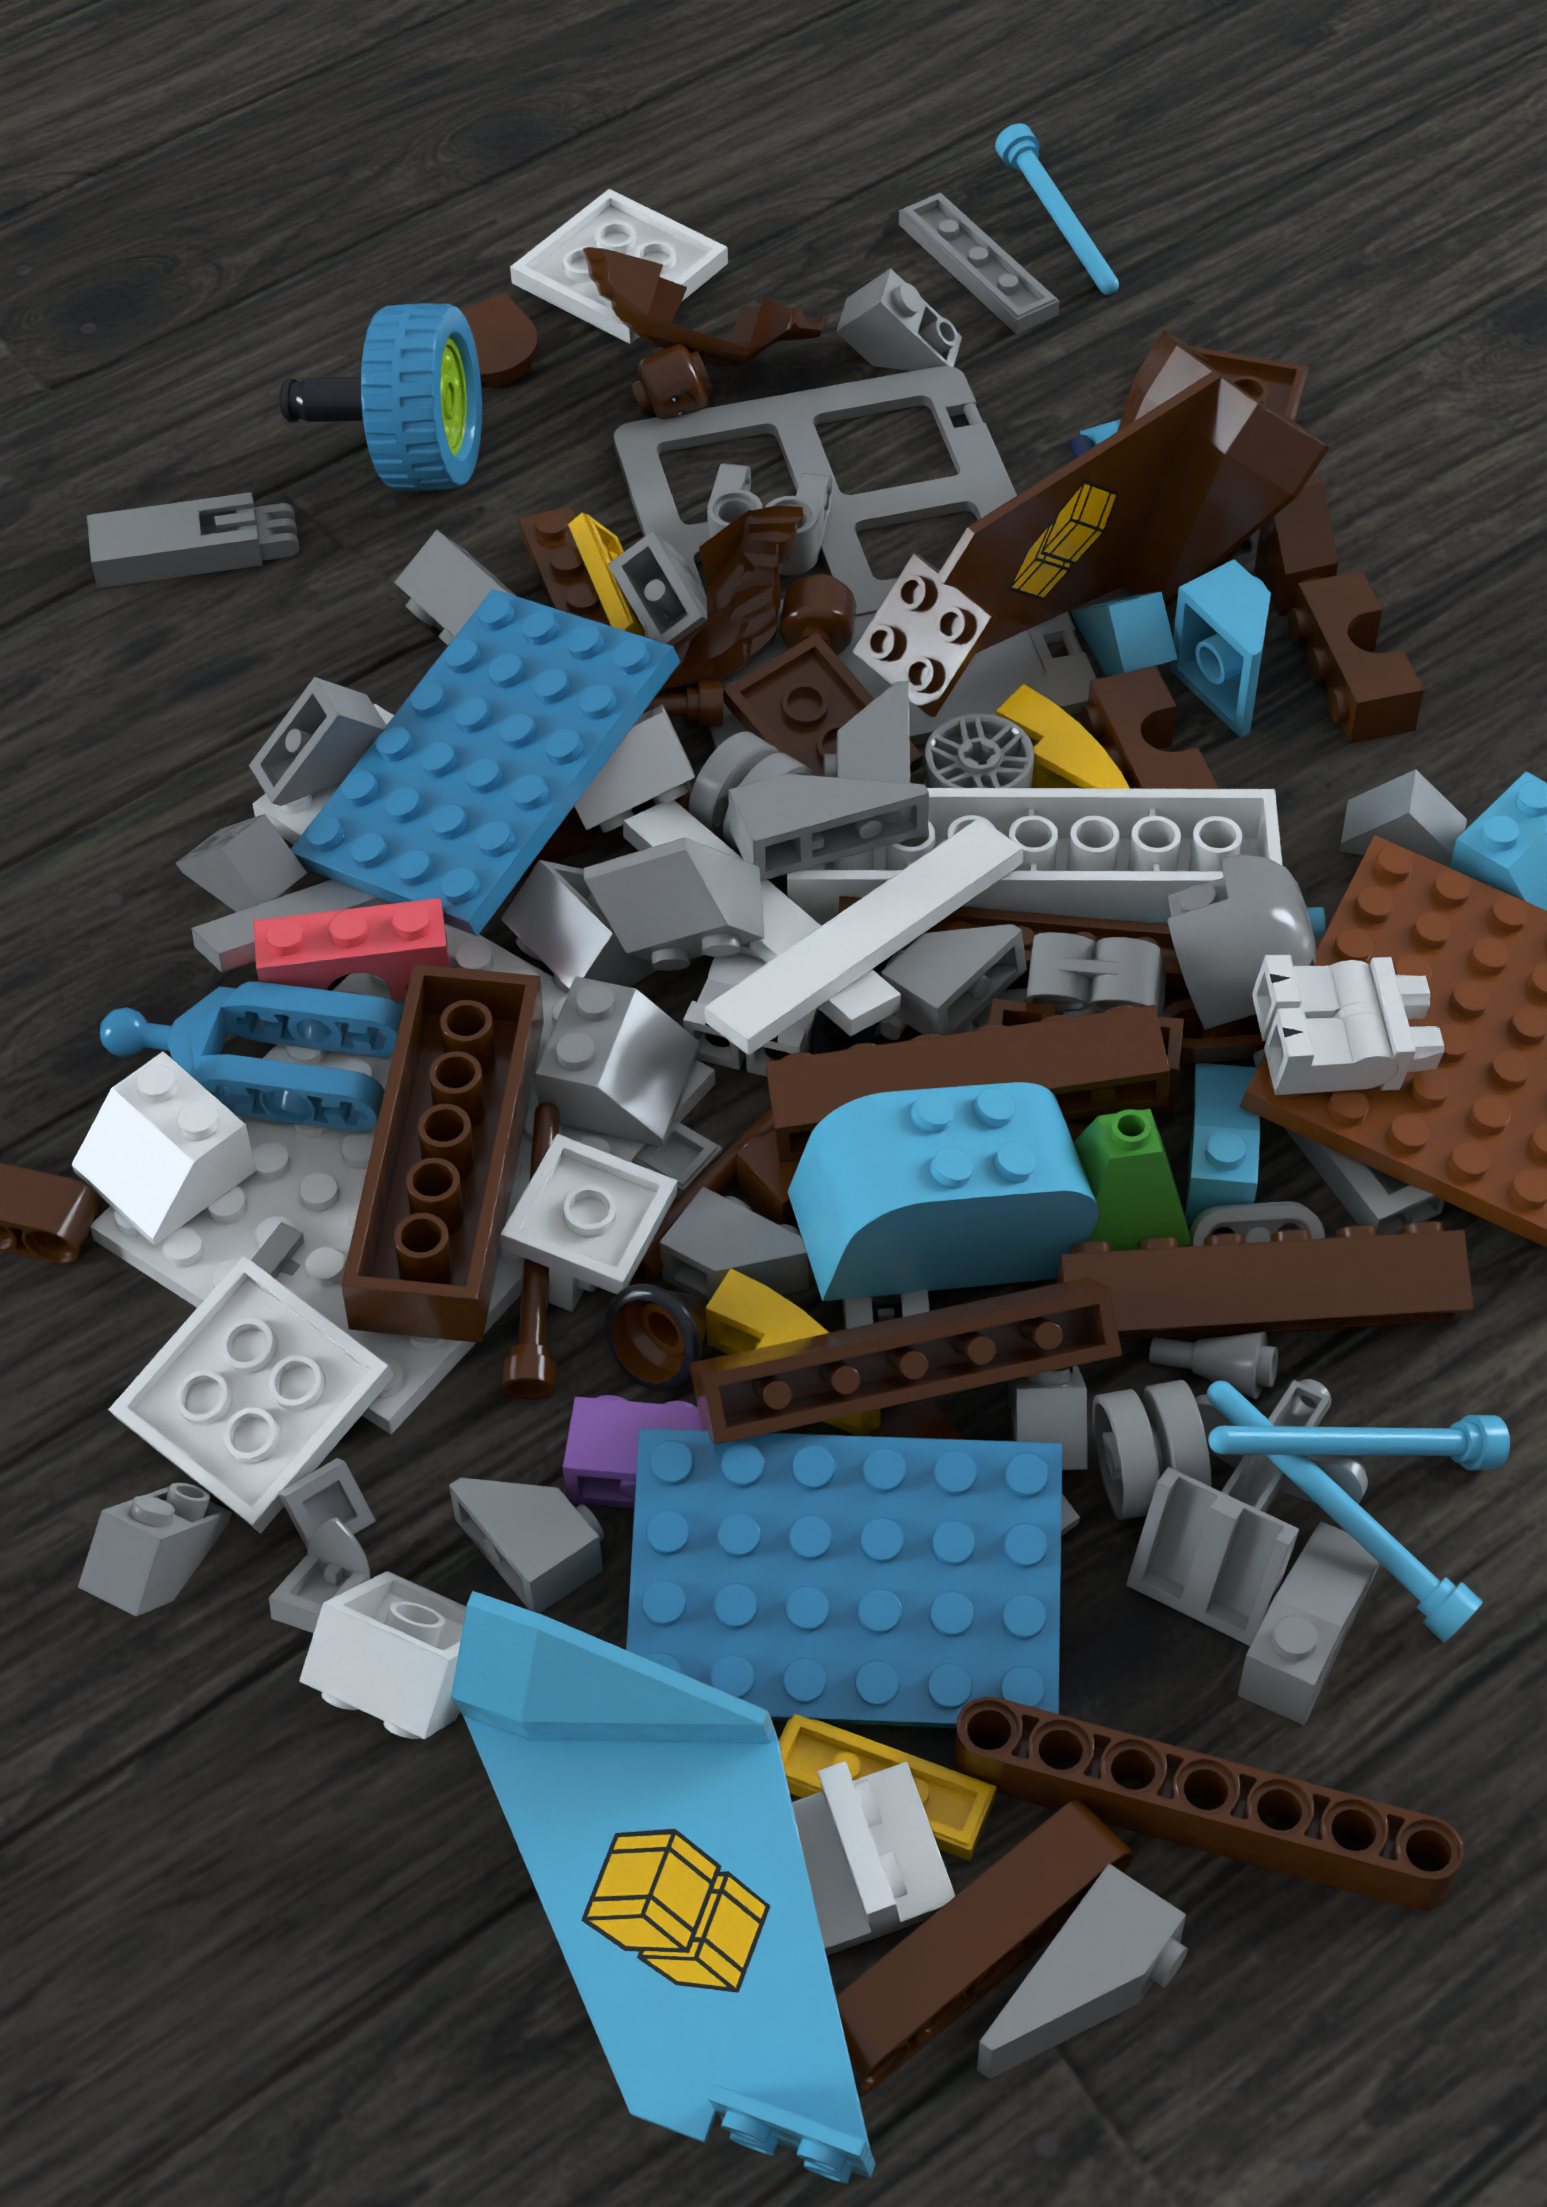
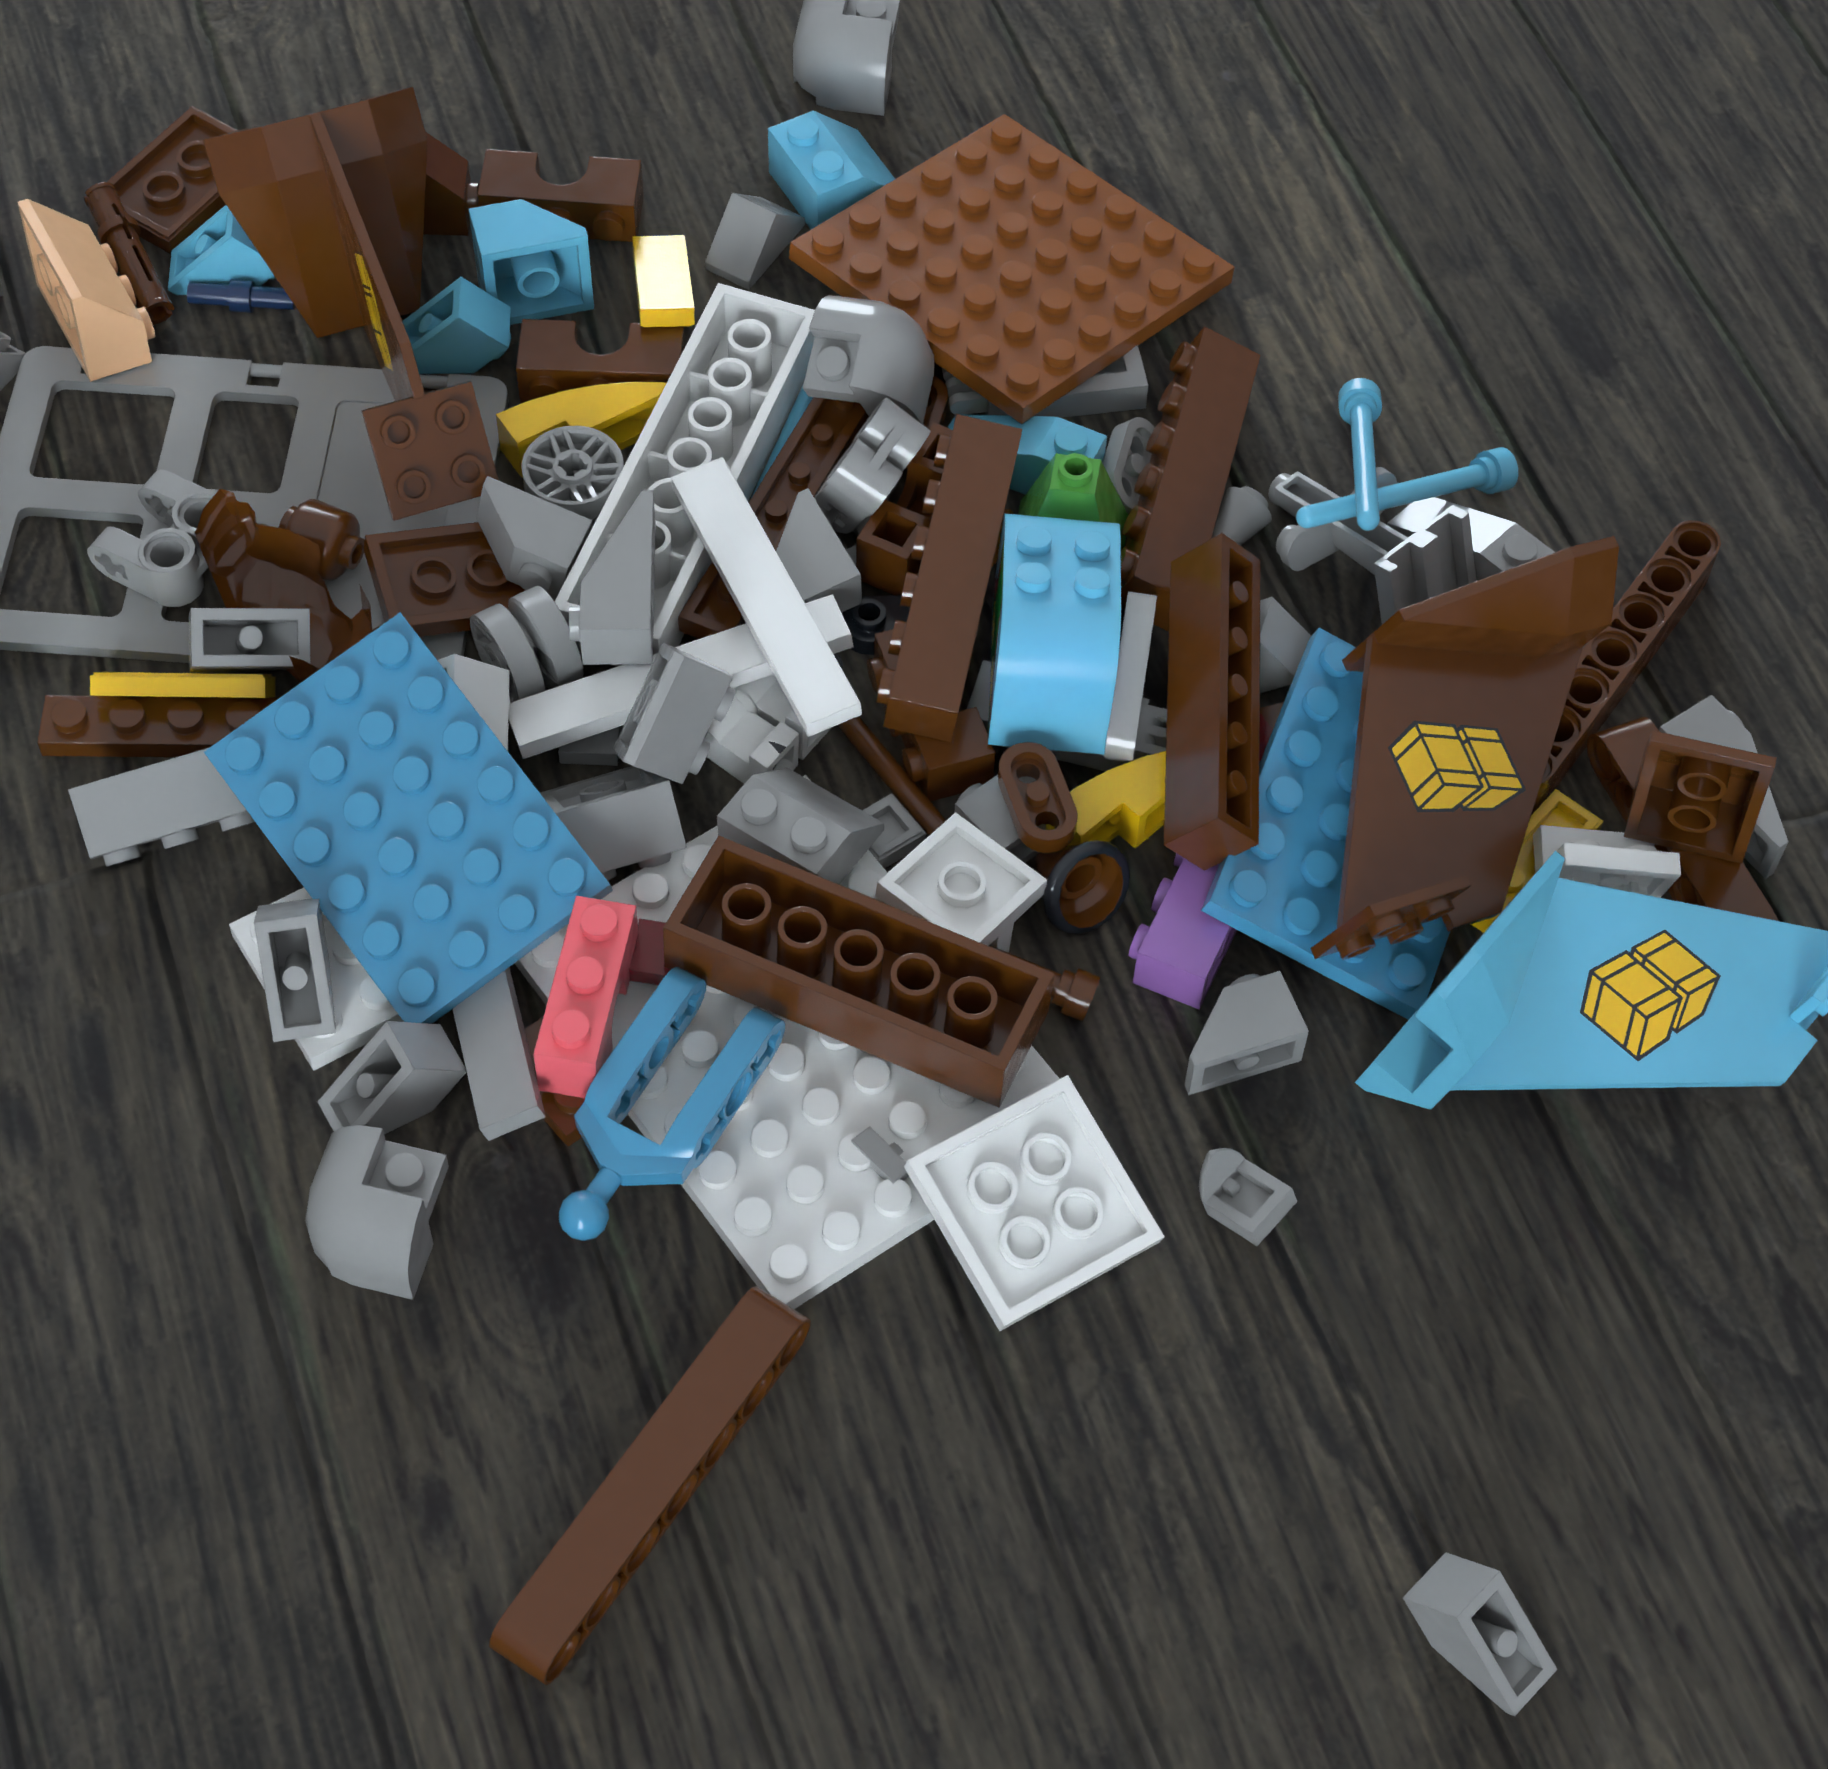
camera: 75 degrees left, 5 degrees up
white slope [72,1051,256,1246] -> none
light grey slope [78,1483,232,1617] -> none
light grey plate [278,1458,376,1550] -> none
white slope [299,1571,466,1740] -> none
light grey wheel [1092,1380,1211,1521] -> none
white hips [1252,955,1444,1095] -> none
none -> light nougat slope [17,199,155,382]
none -> reddish brown pin [84,182,174,325]
none -> light grey brick [305,1125,449,1300]
none -> tile [632,235,695,327]
none -> reddish brown plate [998,742,1078,853]
none -> light grey beam [1104,591,1157,762]
none -> reddish brown piece [1310,536,1619,960]
none -> reddish brown slope [1624,730,1777,864]

